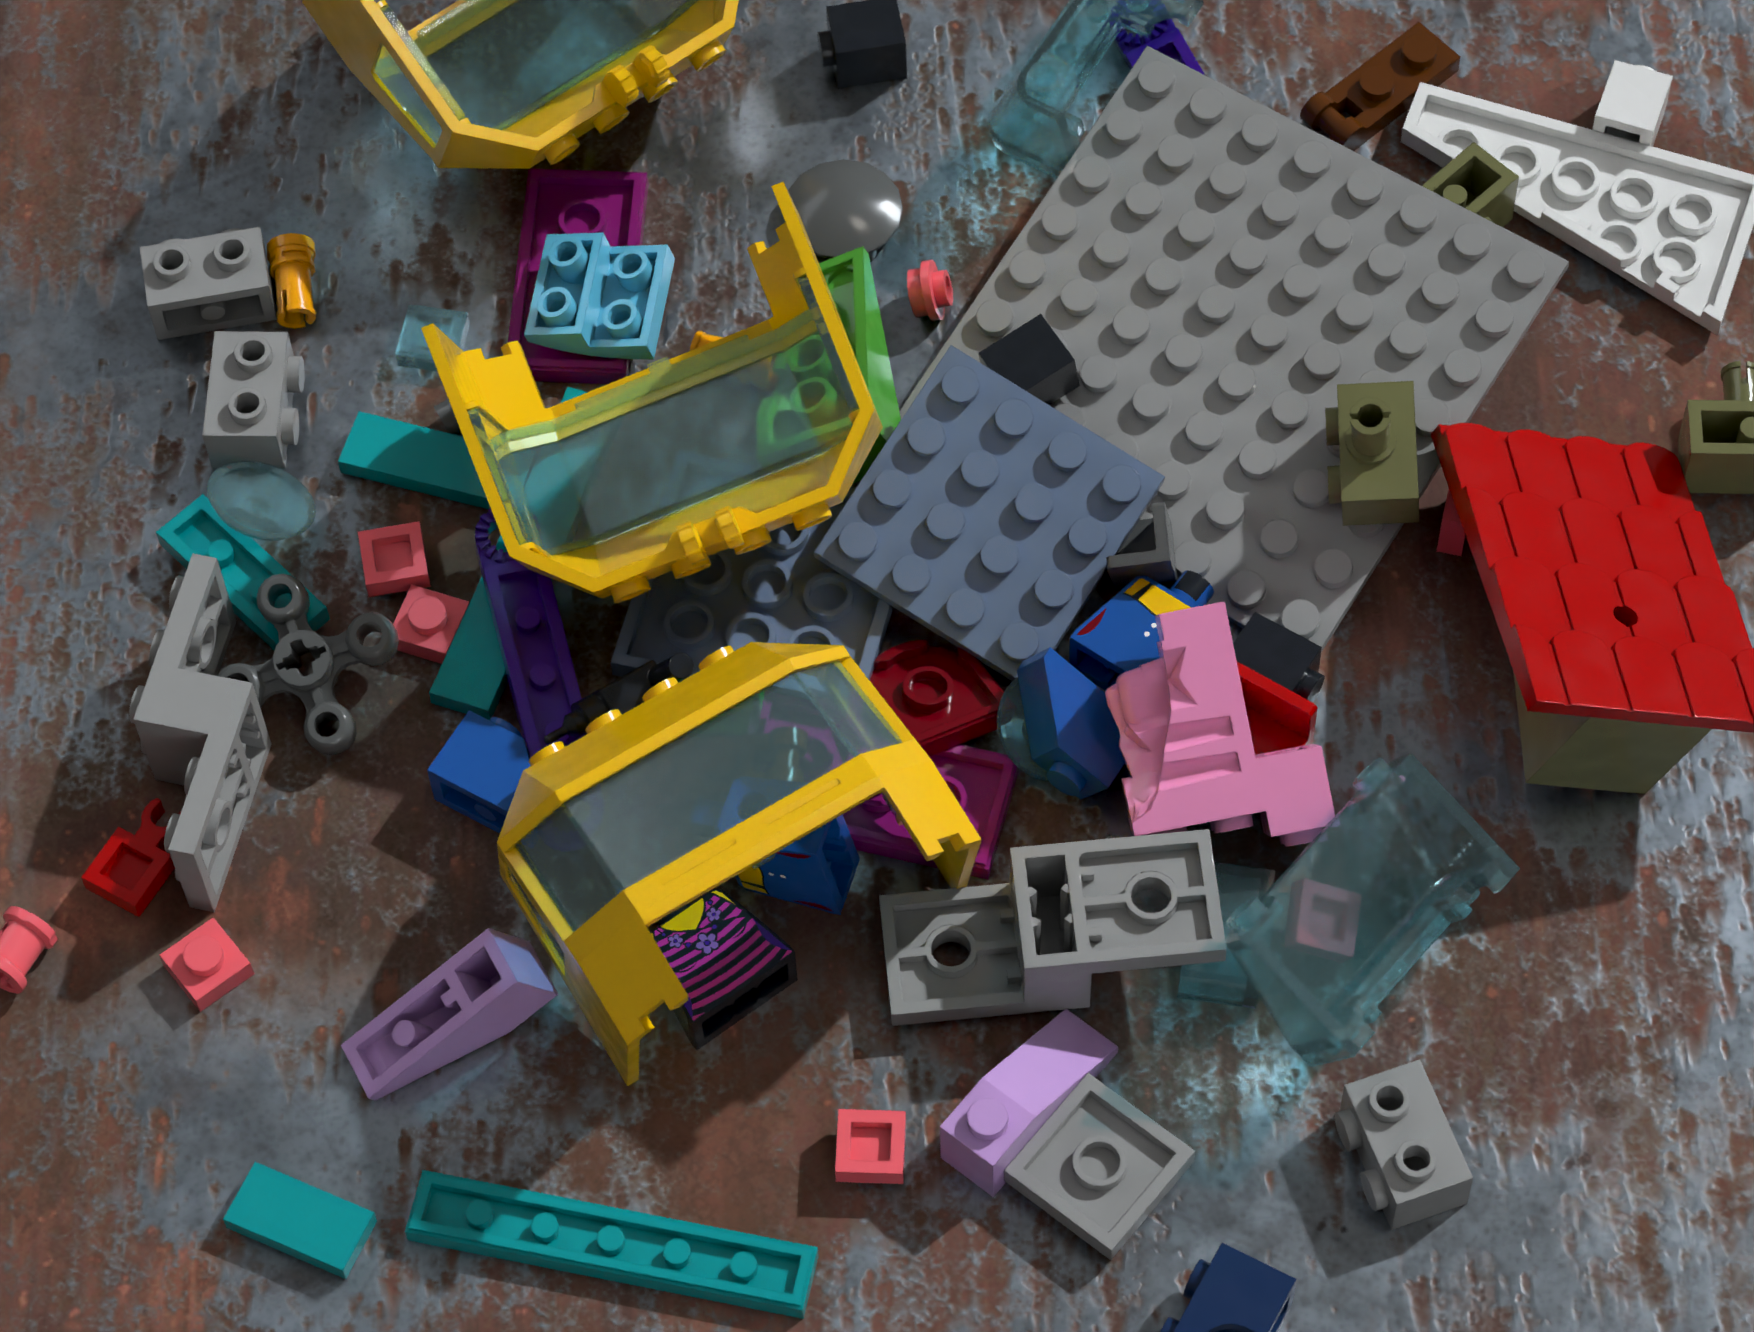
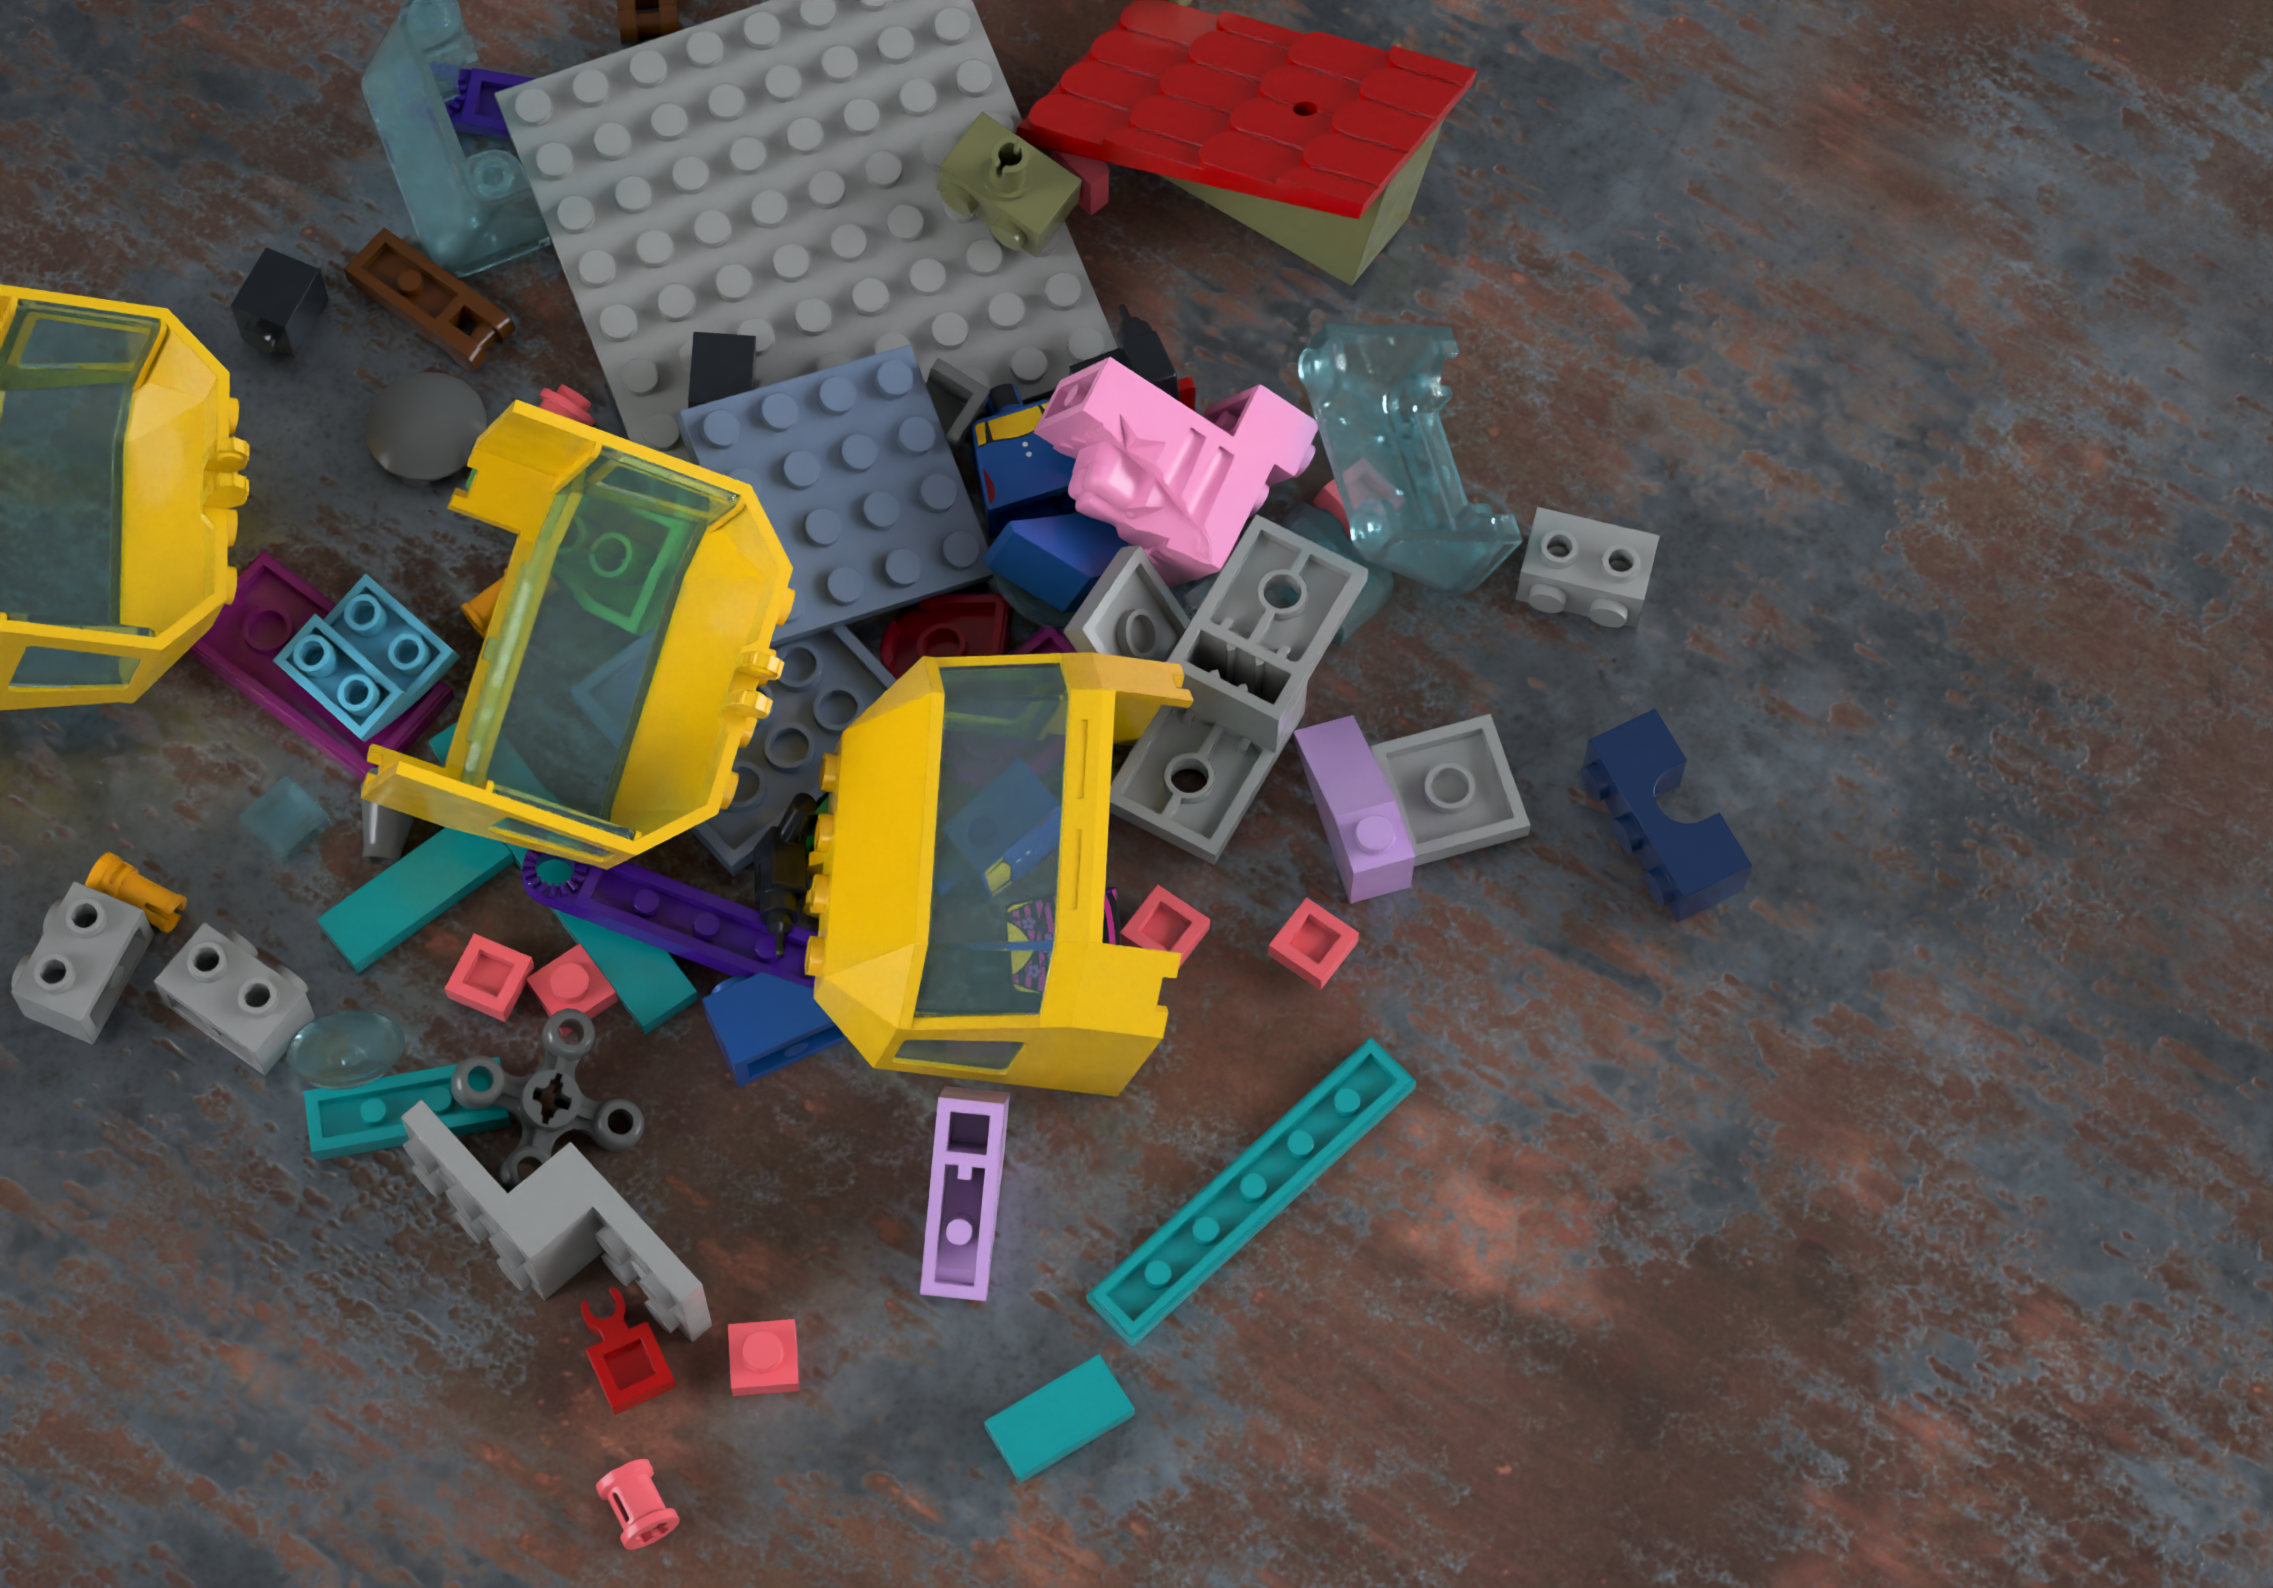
camera: 60 degrees left, 5 degrees up
none -> reddish brown plate [344,227,515,373]
none -> light grey plate [1063,545,1191,662]
none -> black piece [1116,304,1180,402]
none -> coral plate [1120,884,1210,968]

